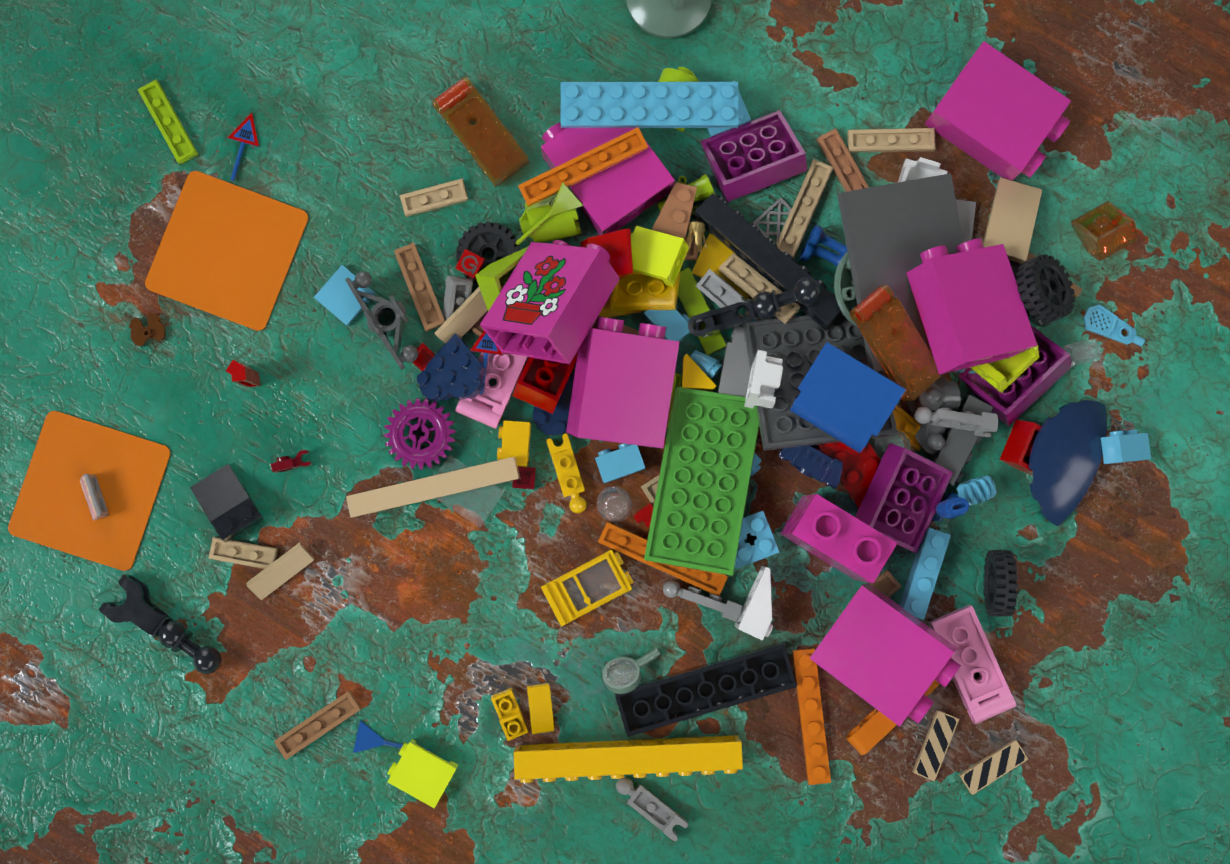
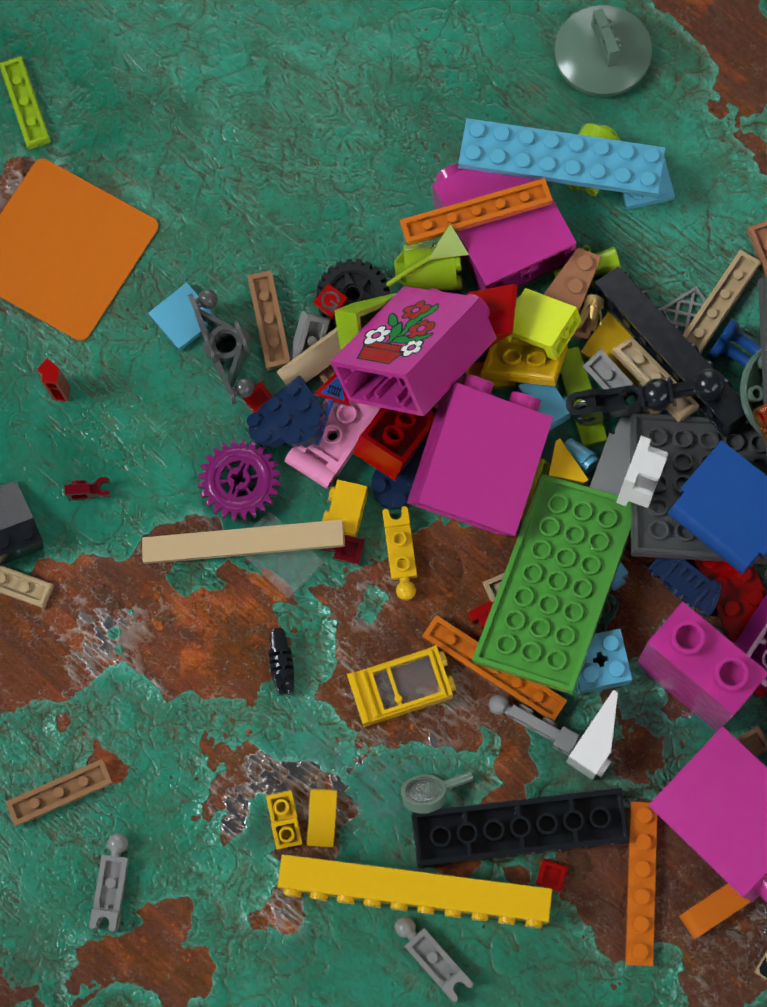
camera: 15 degrees right, 10 degrees down
piece [227,113,259,181] -> none
tan tile [246,542,314,600] -> none
blue piece [353,720,430,753] -> none
neon yellow panel [387,739,458,808] -> none
tan tile [400,179,469,217] -> none
clear orange hinge [431,76,530,188] -> none
medium azure brick [595,443,645,483] -> none
clear hair [597,486,632,522] -> none
magenta slope [700,110,807,202] -> none
none -> light grey plate [89,833,129,932]
none -> black hinge [268,627,295,696]
none -> red tile [535,858,568,893]

